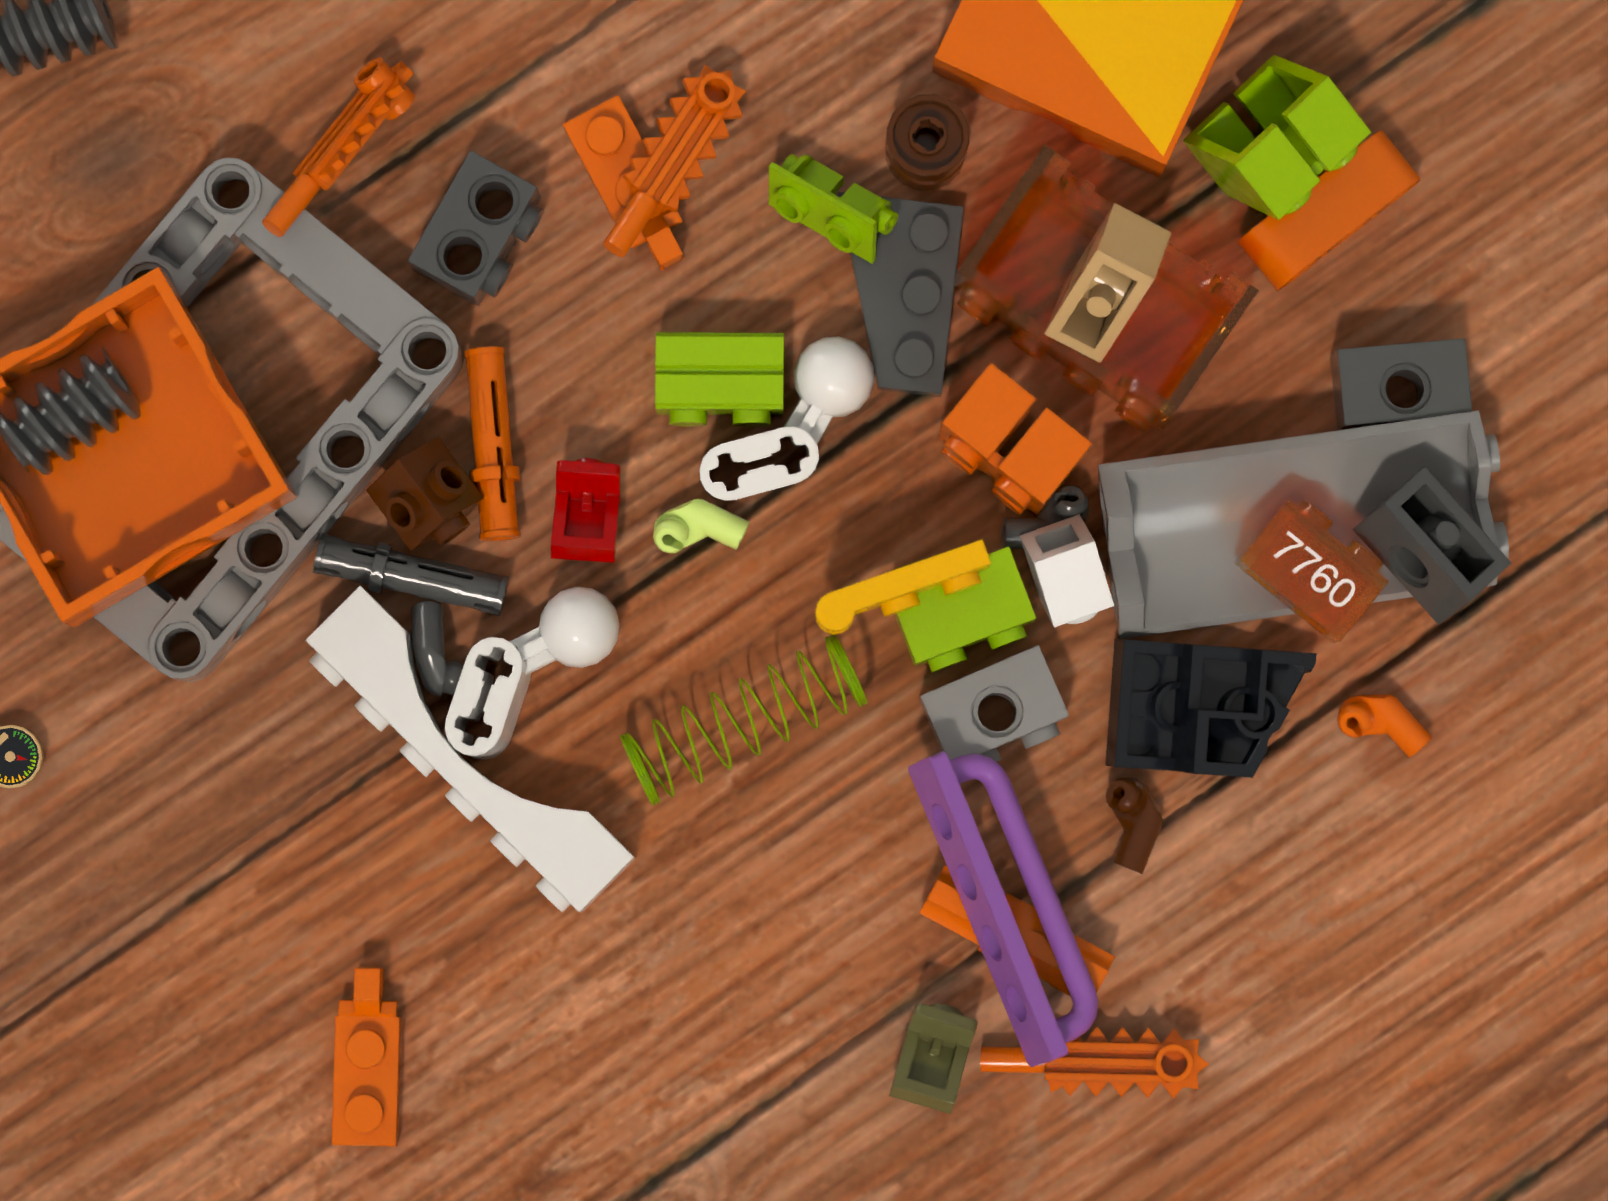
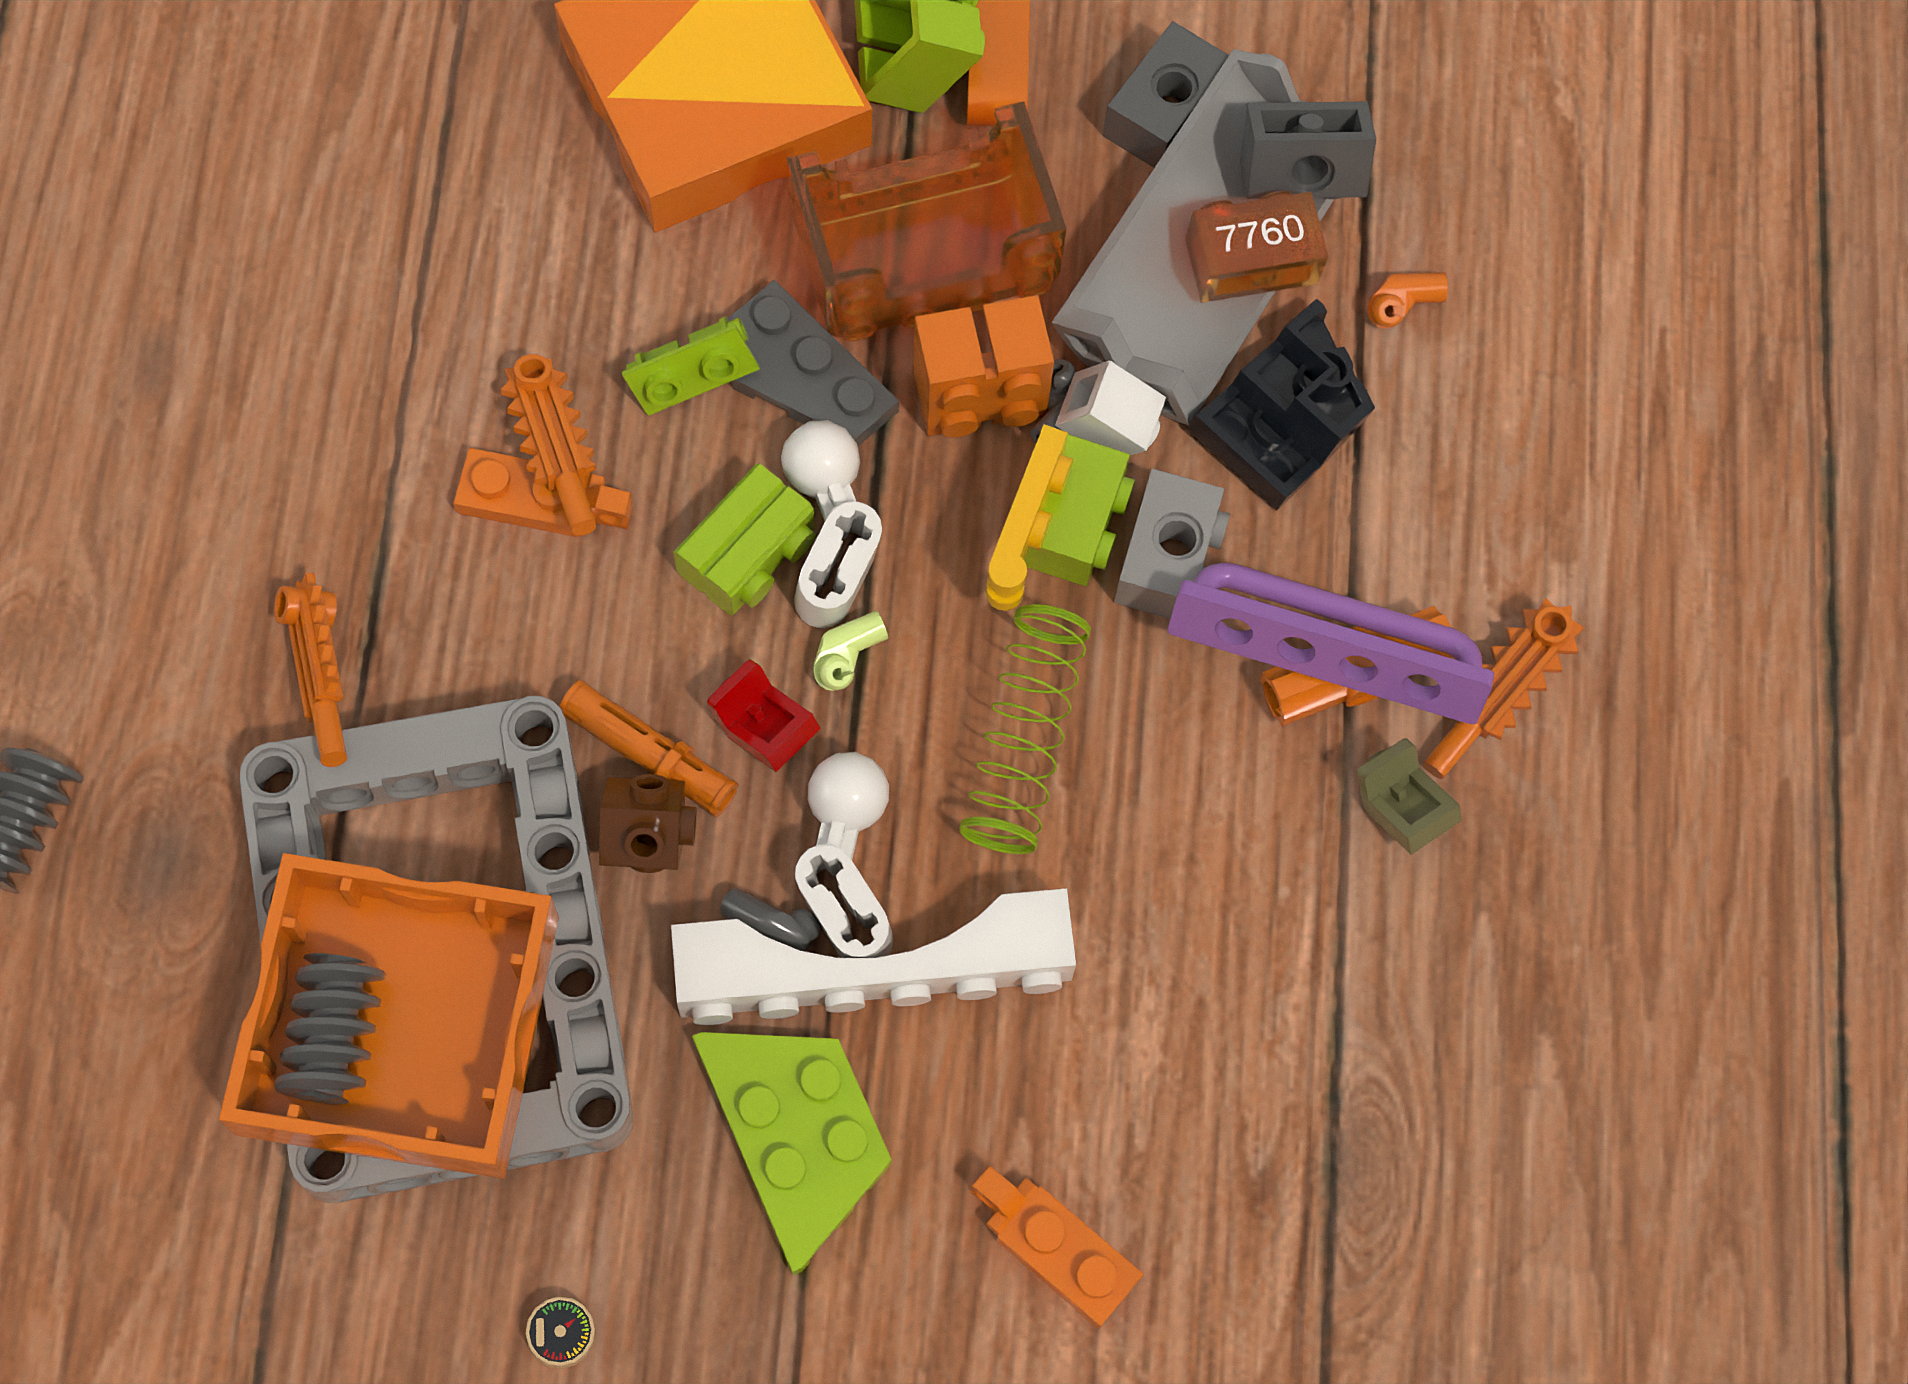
camera: 55 degrees left, 15 degrees down
dark grey pin [313,533,509,616] -> none
dark grey brick [408,150,544,307] -> none
reddish brown wheel [885,94,969,190] -> none
tan brick [1044,203,1172,363] -> none
reddish brown arm [1106,777,1163,874] -> none
none -> lime wing [692,1032,892,1276]

